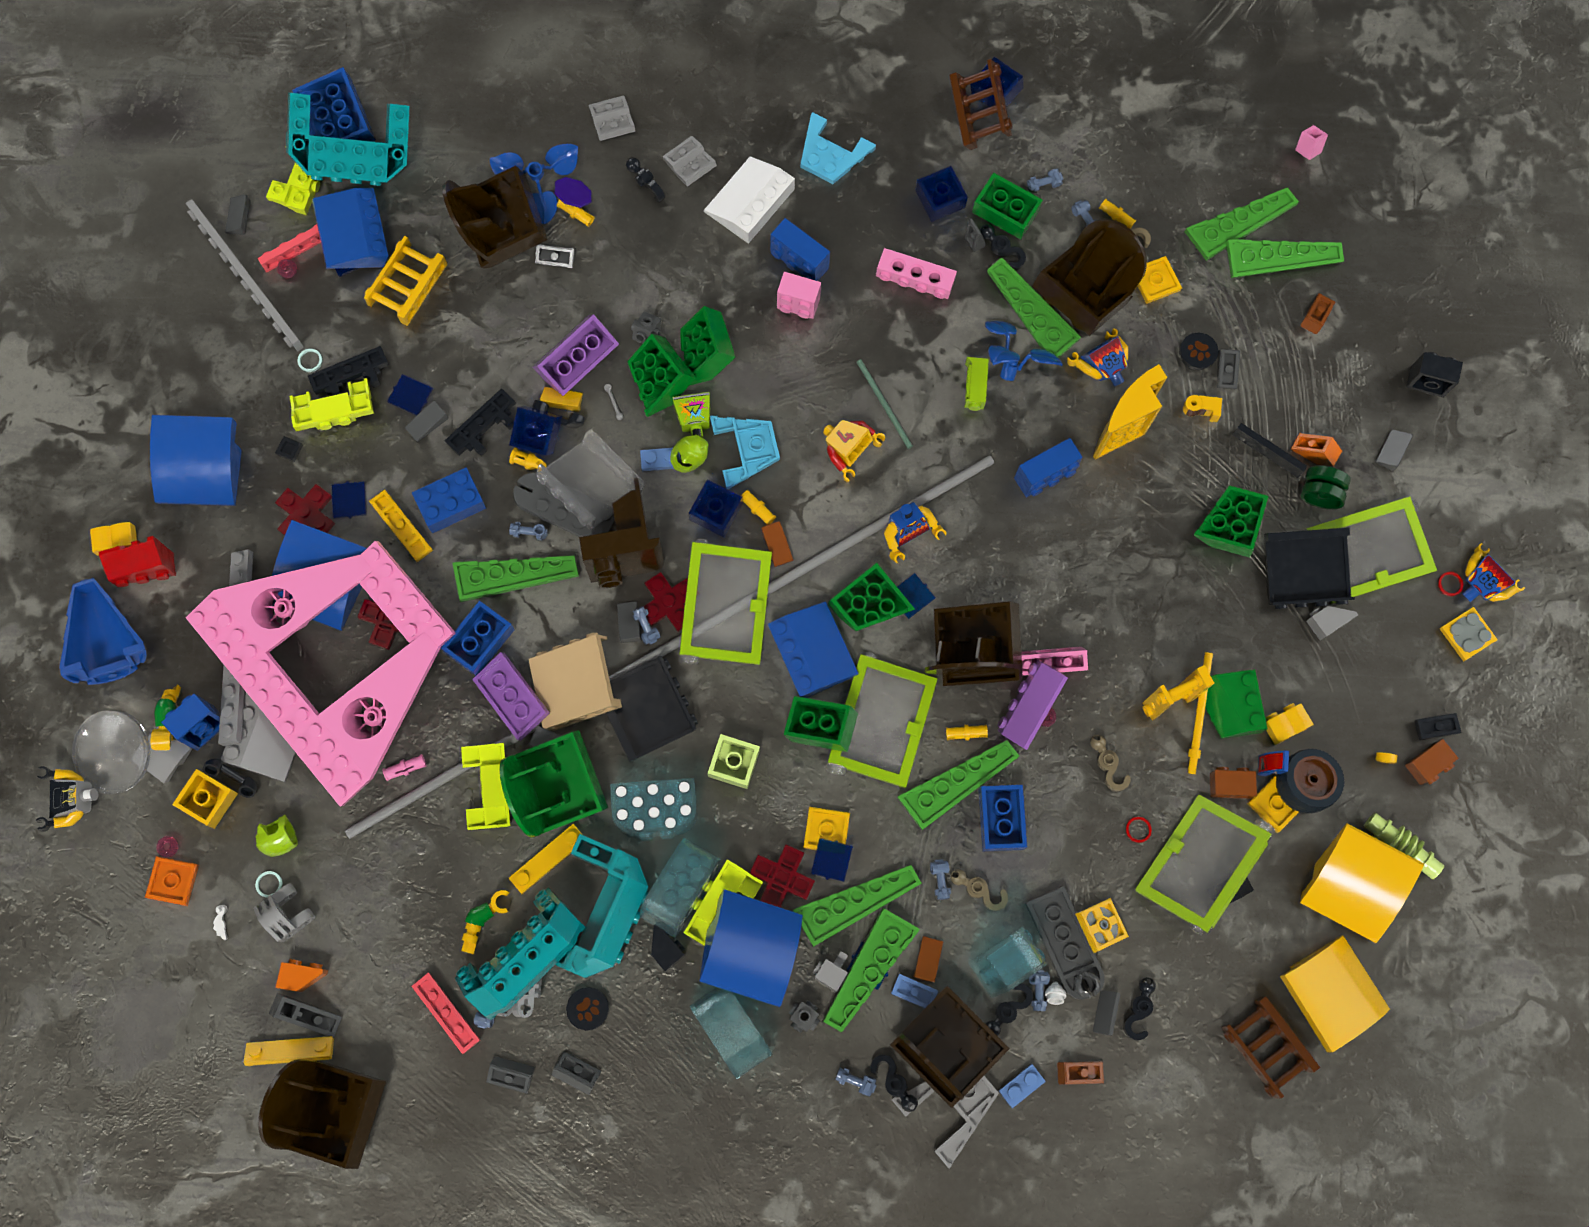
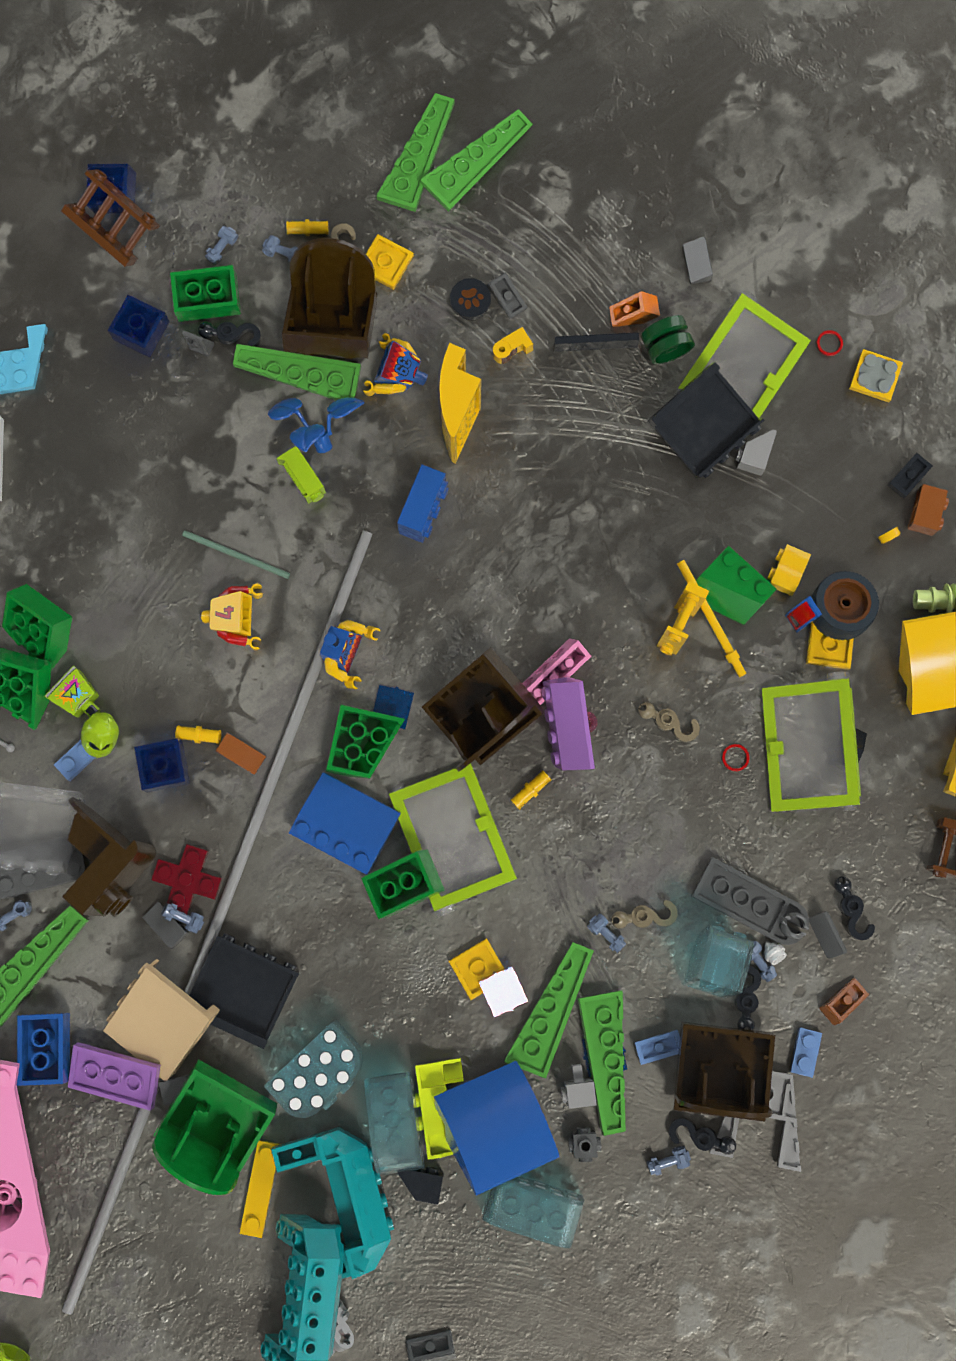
camera: 35 degrees left, 5 degrees up
bright pink pin [382,754,427,781] -> none
neon yellow bracket [461,743,510,830] -> none
piece [461,890,510,954] -> none
black tile [566,987,609,1031] -> none
clear door [679,539,772,665] -> none
yellowish green brick [708,734,760,789] -> none
medium azure wing [710,416,780,489] -> none
dark red plate [749,845,815,907] -> none
blue brick [770,218,830,281] -> none
bright pink brick [777,272,821,319] -> none
bright pink brick [876,248,957,299] -> none
bright green wing [897,740,1020,830] -> none
dark orange slope [913,936,943,983] -> none
blue brick [978,785,1027,852] -> none
yellow piece [1075,898,1129,953] -> none
green wedge [1194,485,1269,558] -> none
dark orange brick [1210,767,1257,799] -> none
bright pink brick [1296,125,1328,160] -> none
dark orange slope [1301,293,1336,334] -> none
black brick [1406,352,1463,398] -> none
torso [1462,543,1525,602] -> none

